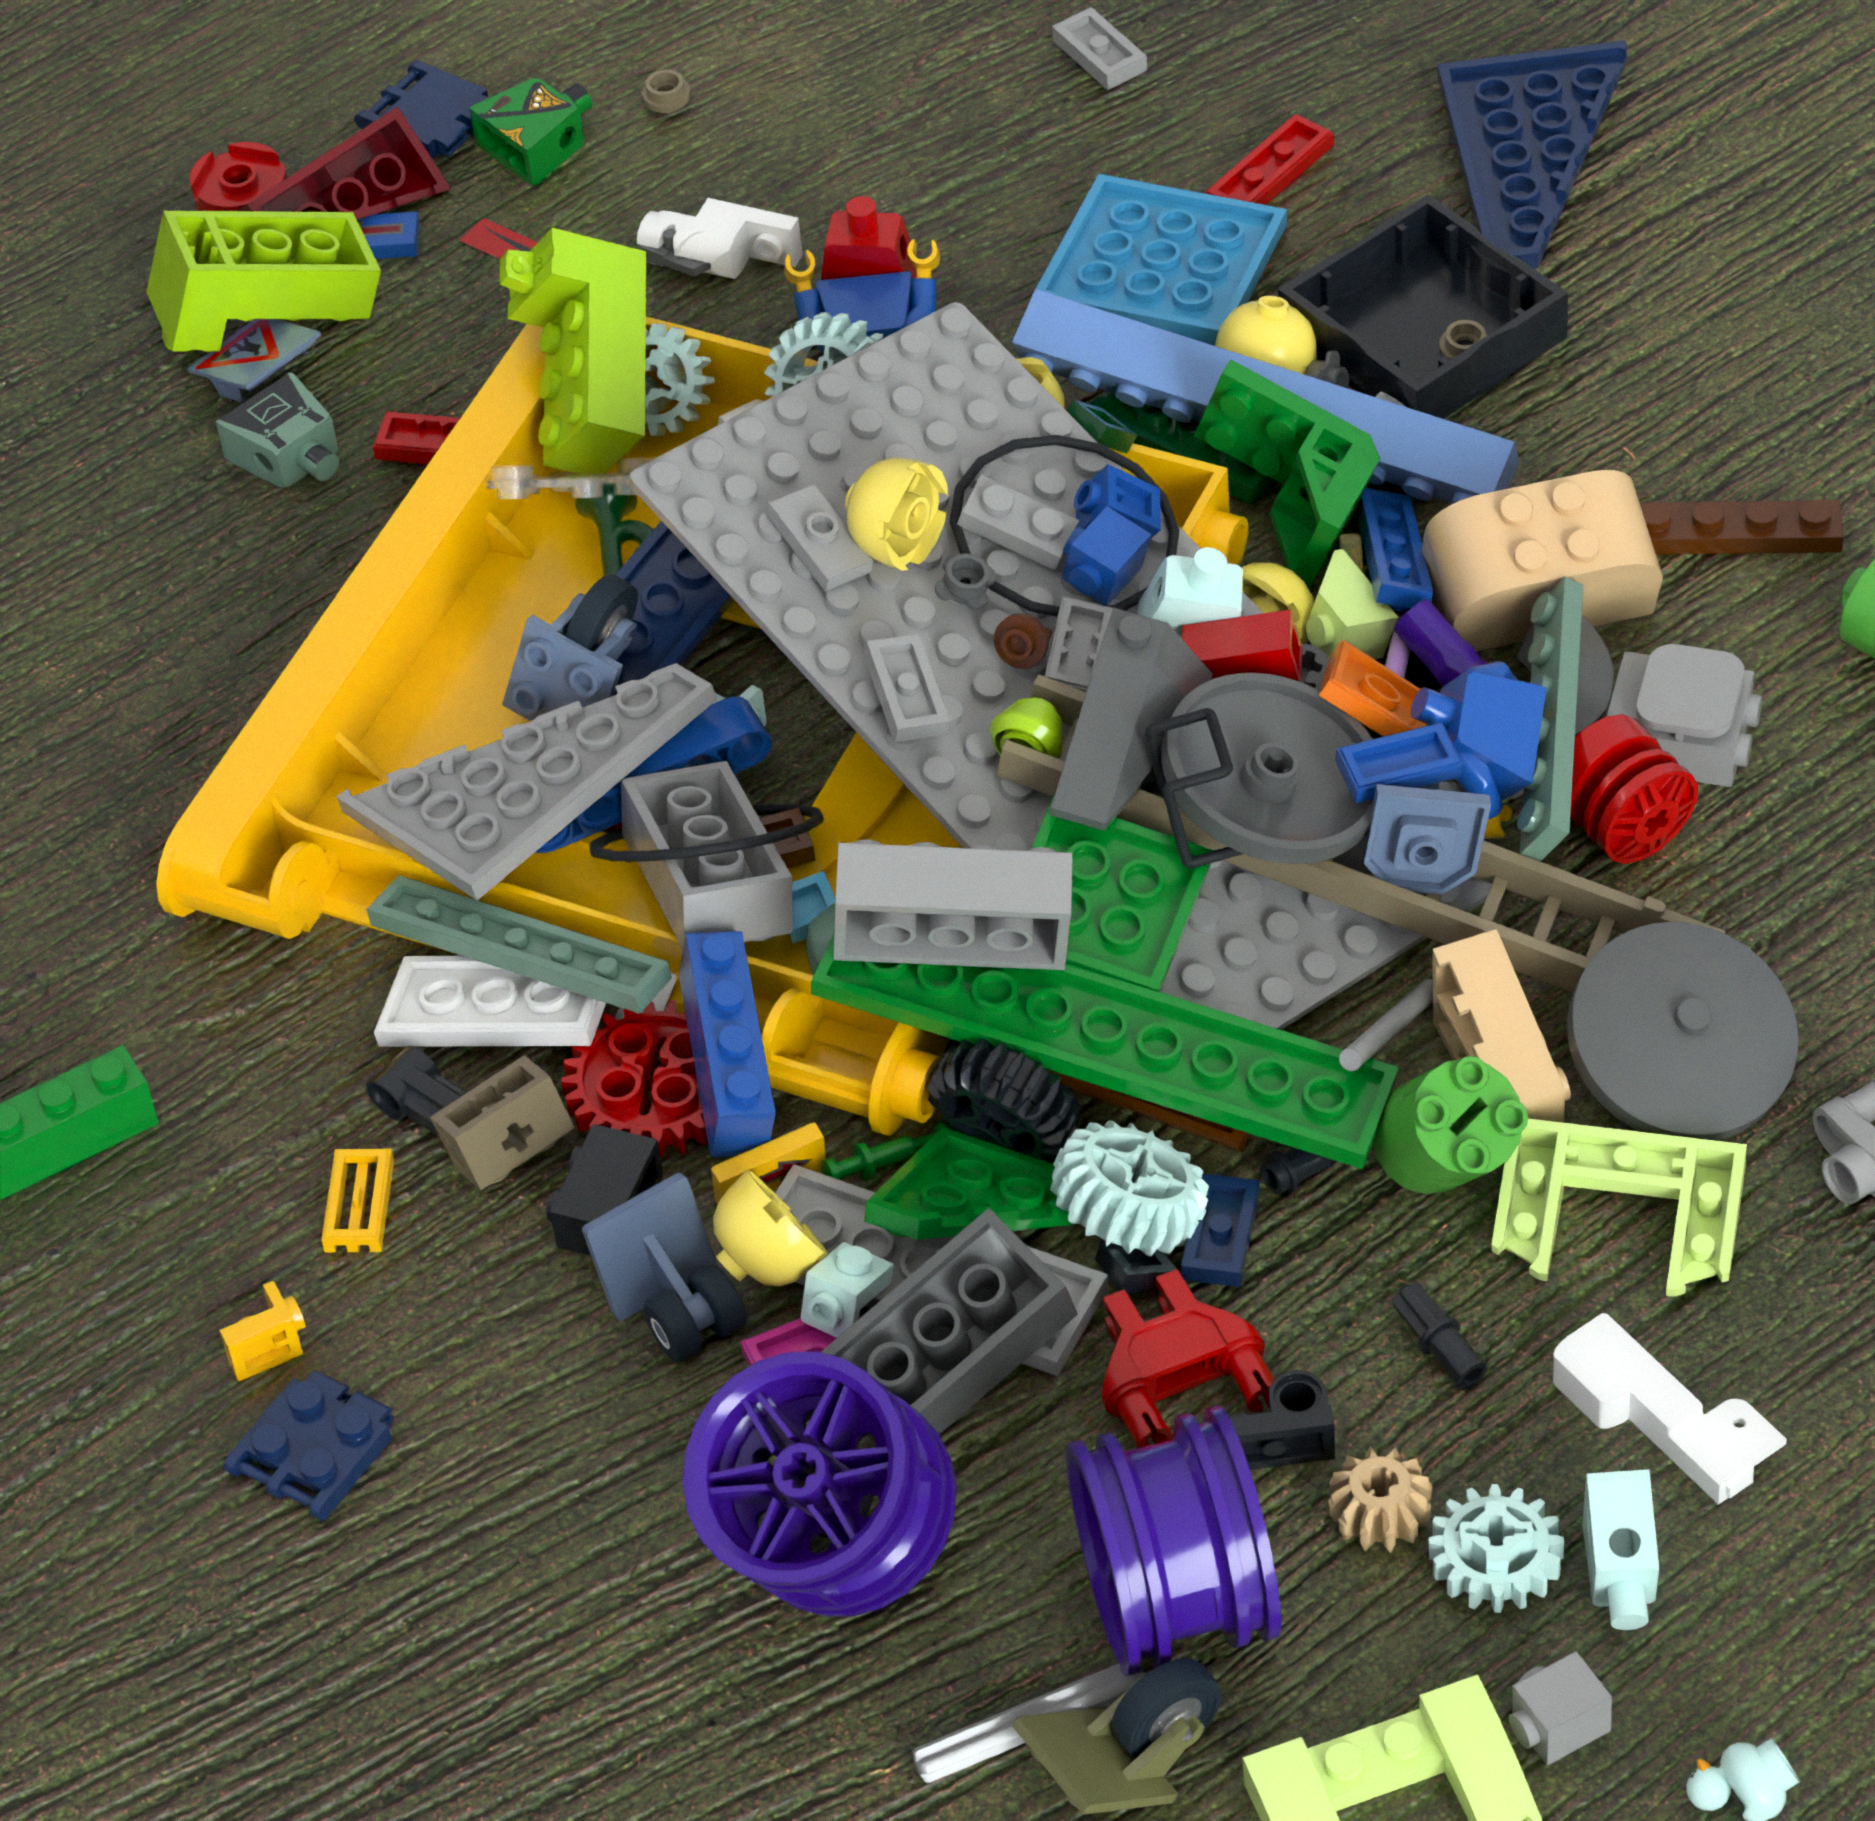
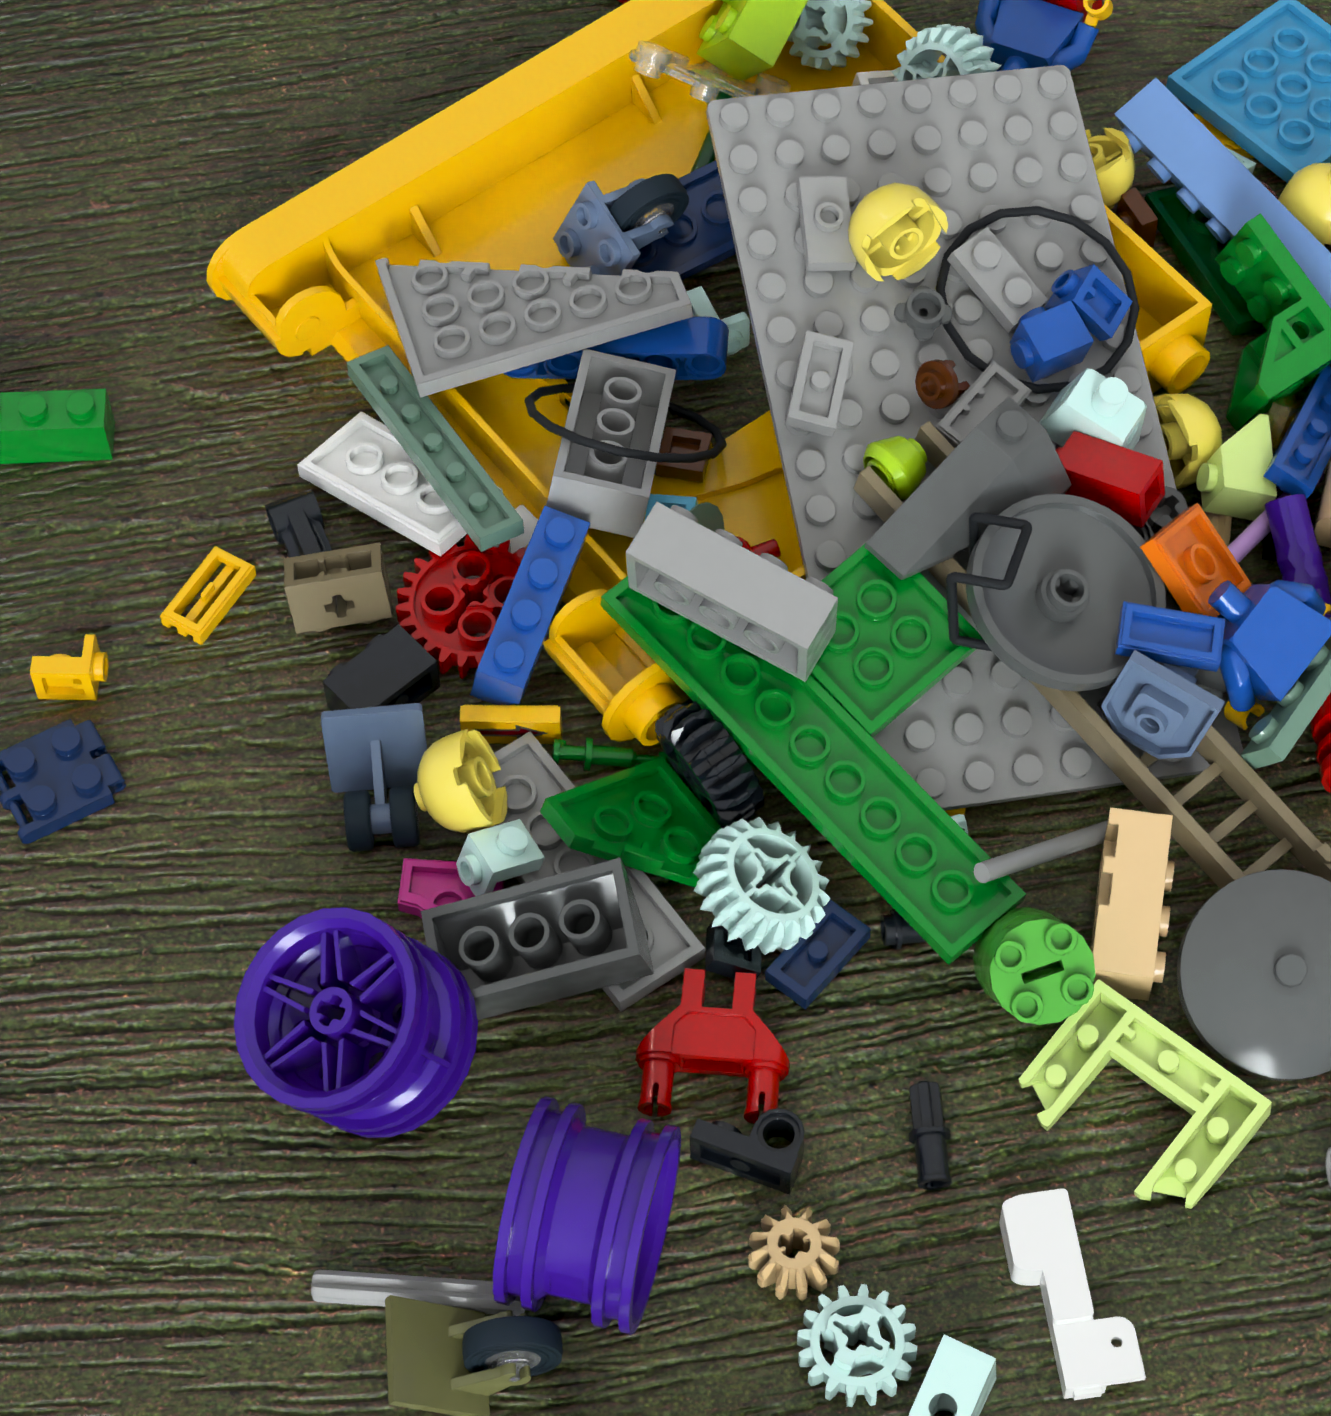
camera: 25 degrees right, 10 degrees up
dark green plate [1067,400,1138,453] -> none

